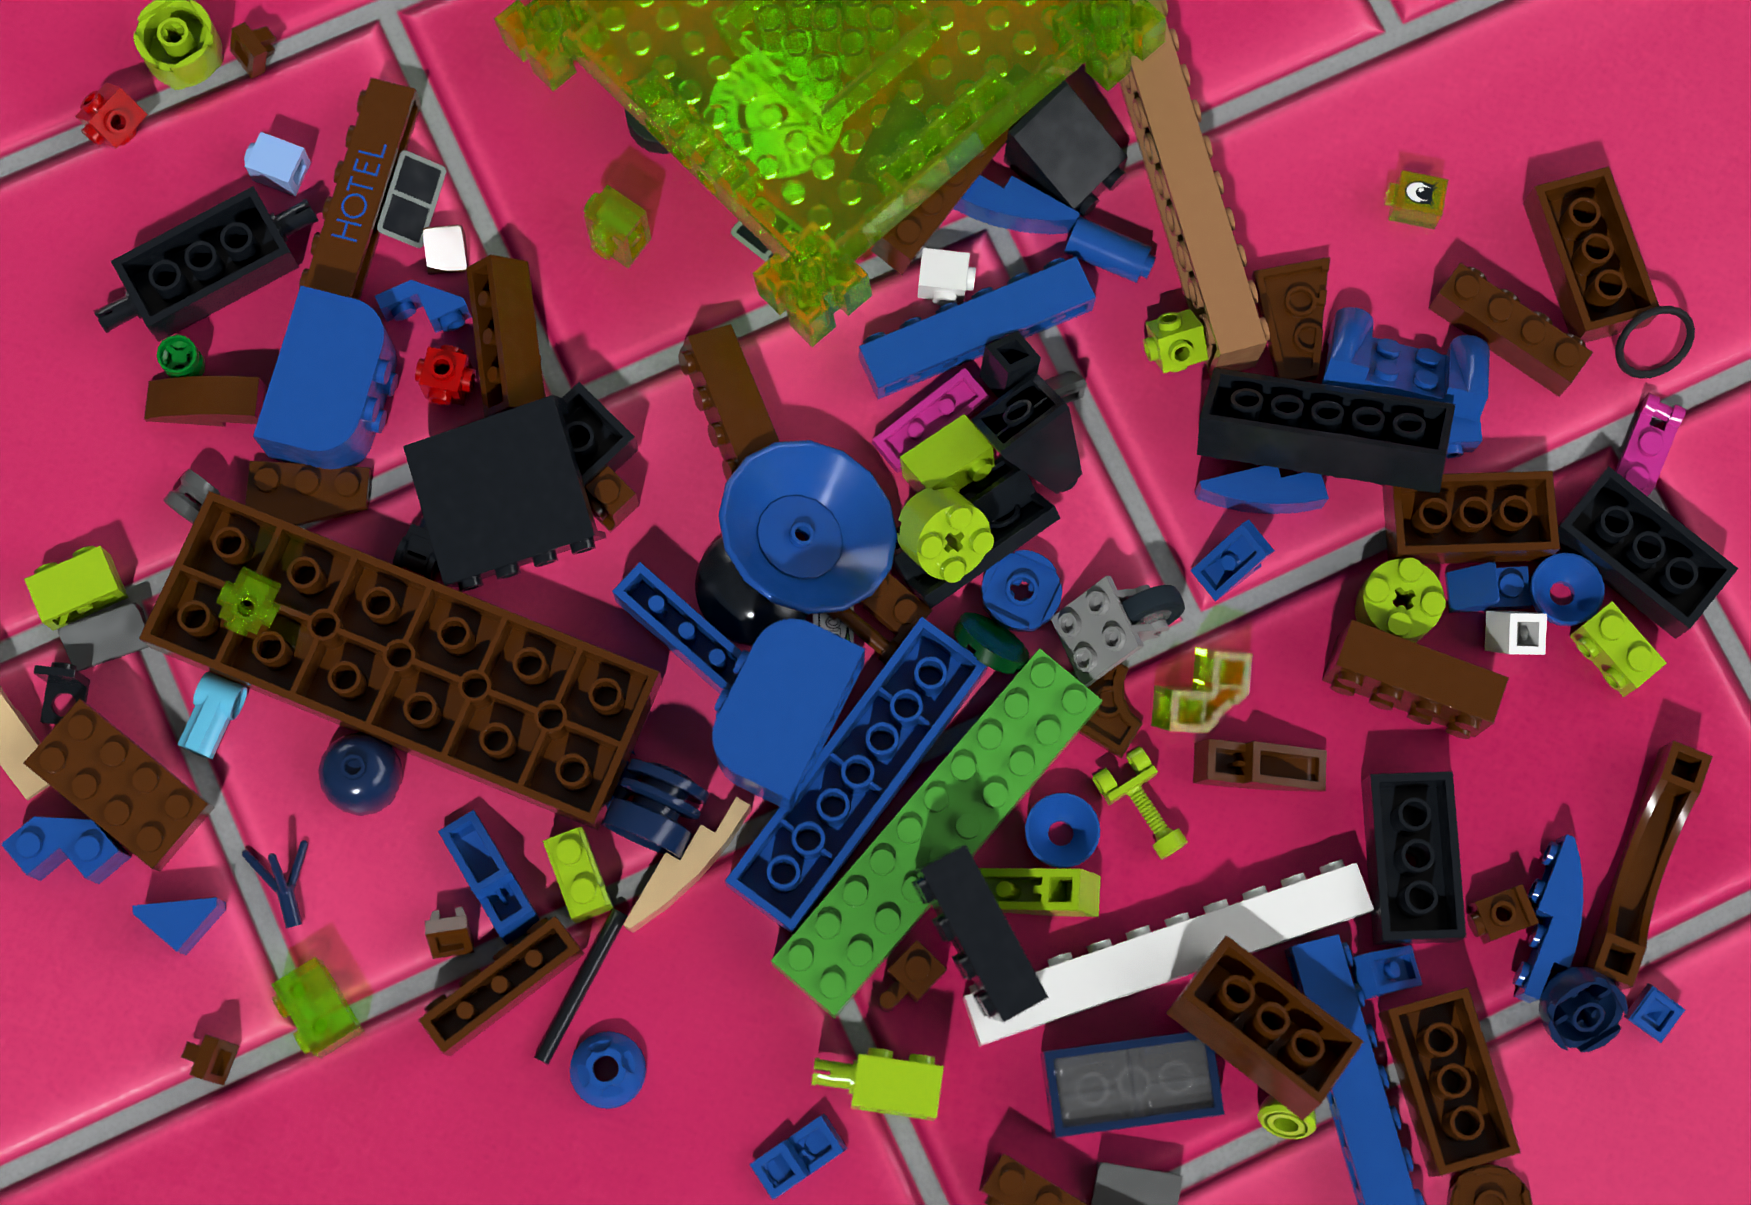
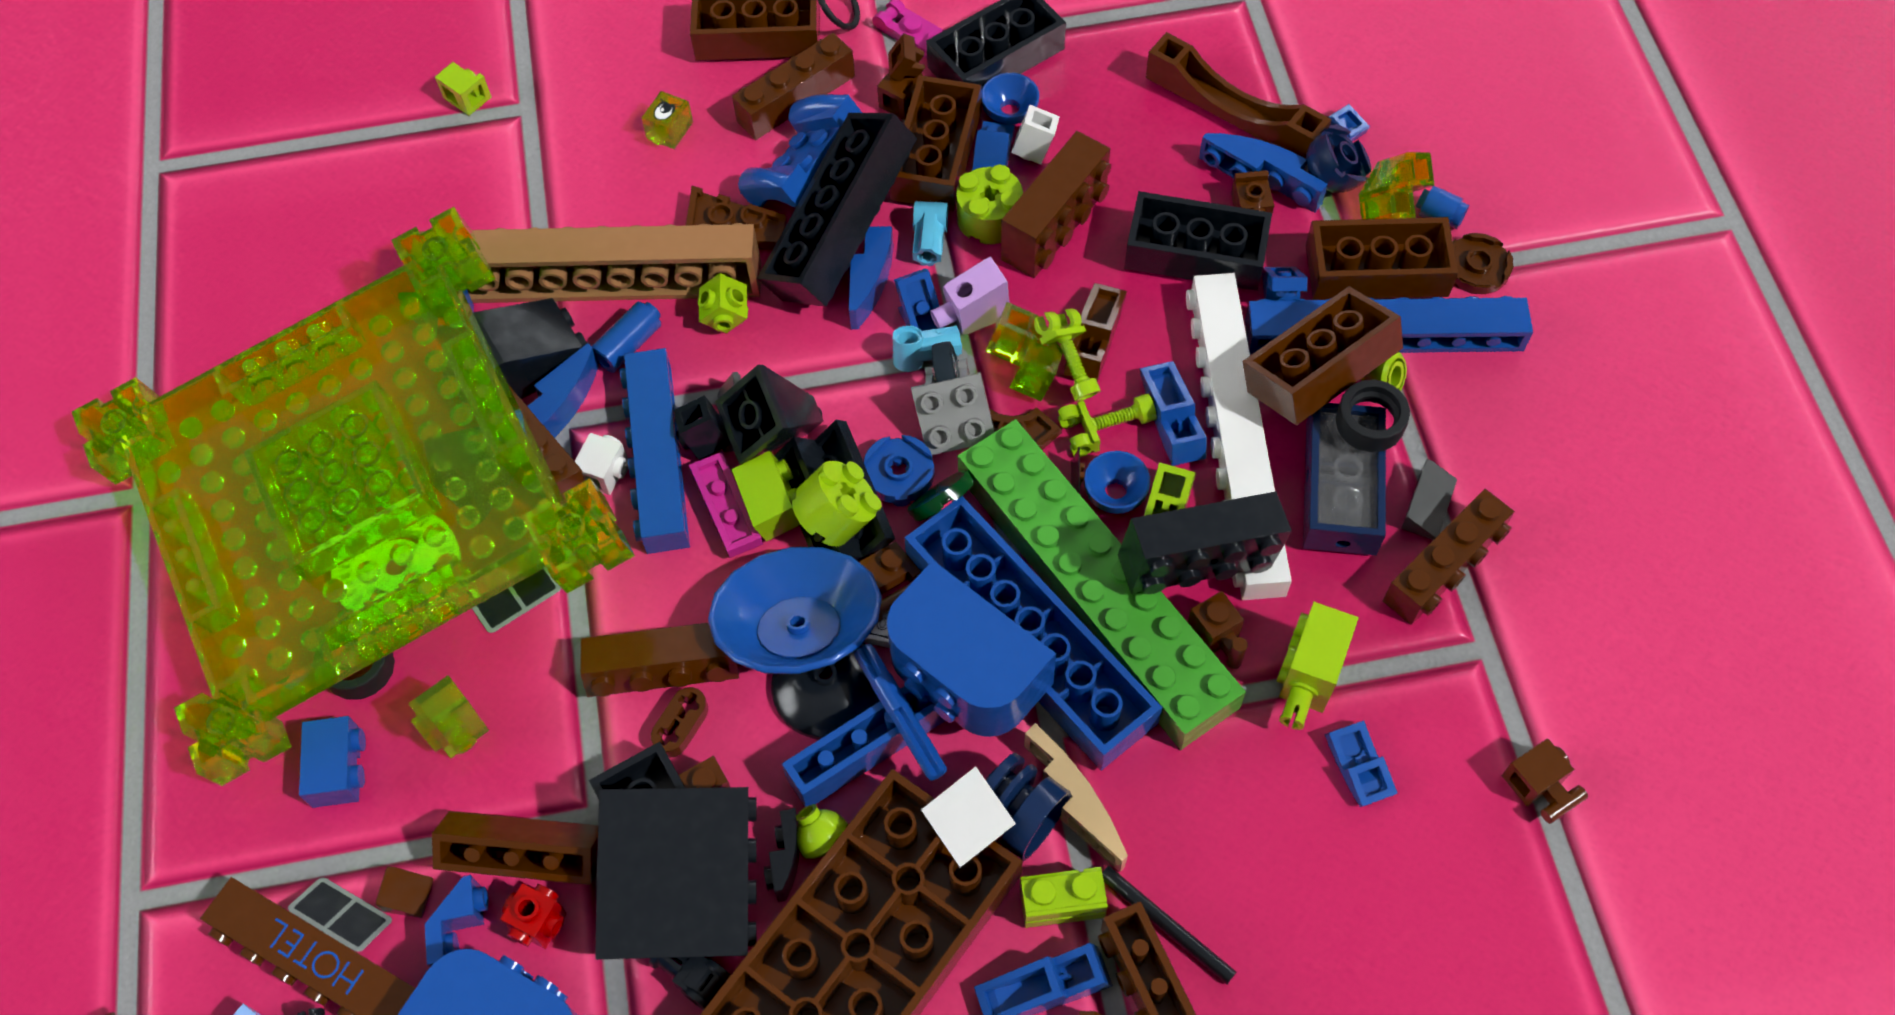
camera: 70 degrees left, 15 degrees down
blue piece [570,1031,646,1109] -> none
lime brick [1570,601,1667,697] -> none
none -> blue brick [299,716,366,808]
none -> reddish brown beam [651,687,708,758]
none -> black slope [764,808,800,902]
none -> lime brick [796,804,849,859]
none -> blue axle [854,644,947,781]
none -> reddish brown brick [877,73,923,120]
none -> reddish brown tile [888,33,925,81]
none -> medium azure piece [892,325,962,372]
none -> medium azure piece [912,201,948,266]
none -> white sticker [921,767,1016,867]
none -> lavender torso [930,256,1011,335]
none -> lime bar [1034,308,1101,402]
none -> black piece [1071,447,1085,493]
none -> blue slope [1140,361,1207,466]
none -> black tyre [1335,379,1410,453]
none -> clear neon green brick [1359,152,1435,219]
none -> blue brick [1416,185,1470,229]

